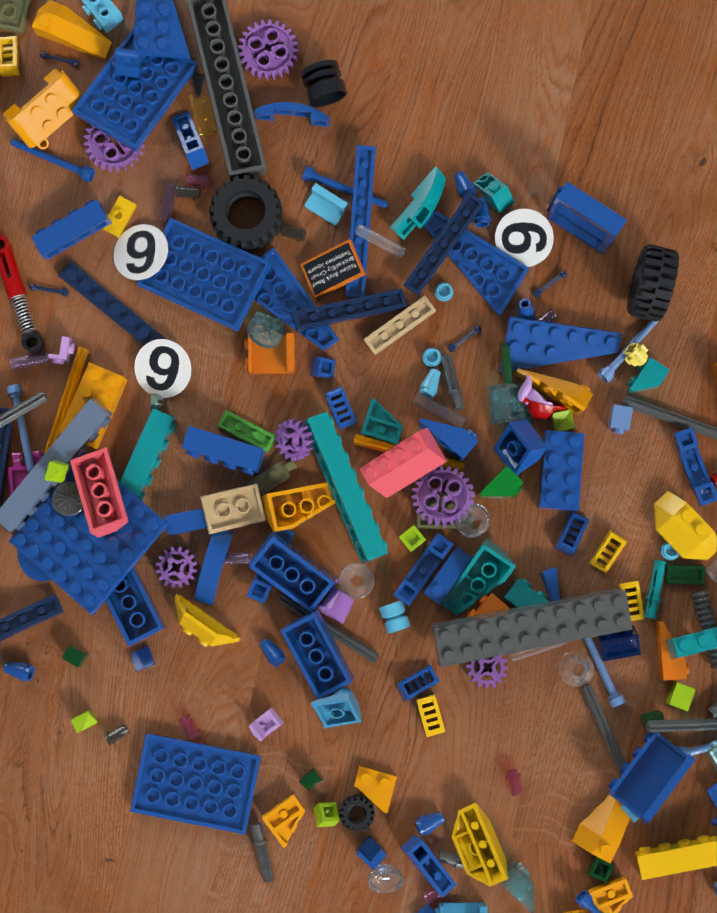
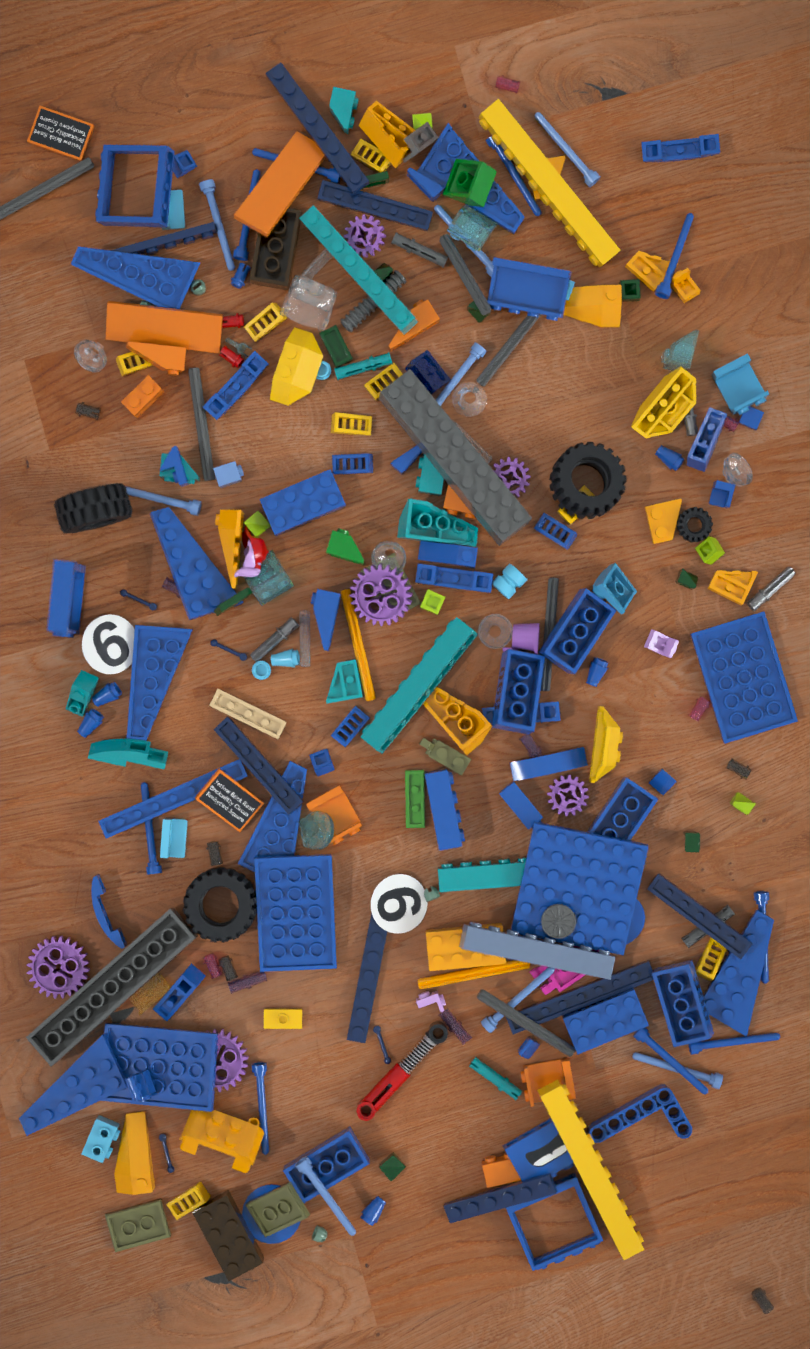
camera: 120 degrees left, 5 degrees up
blue cone [3,661,35,682] -> none
blue brick [31,199,112,260] -> none
lime slope [44,460,69,483] -> none
coral slope [70,447,129,537] -> none
white sticker [114,224,168,280] -> none
tan tile [200,483,266,535] -> none
medium lavender gear [274,419,314,461] -> none
black wheel [301,60,347,107] -> none
clear axle [355,225,406,257] -> none
coral slope [359,428,447,498] -> none
dark blue plate [403,192,485,297] -> none
medium azure plate [434,282,453,302] -> none
blue slope [494,419,547,475] -> none
clear pink pin [505,769,524,796] -> none
blue cone [517,299,536,319] -> none
light yellow gear [624,342,648,367] -> none
lime panel [665,681,695,711] -> none
none -> blue slope [159,446,189,487]
none -> black tyre [549,442,627,519]

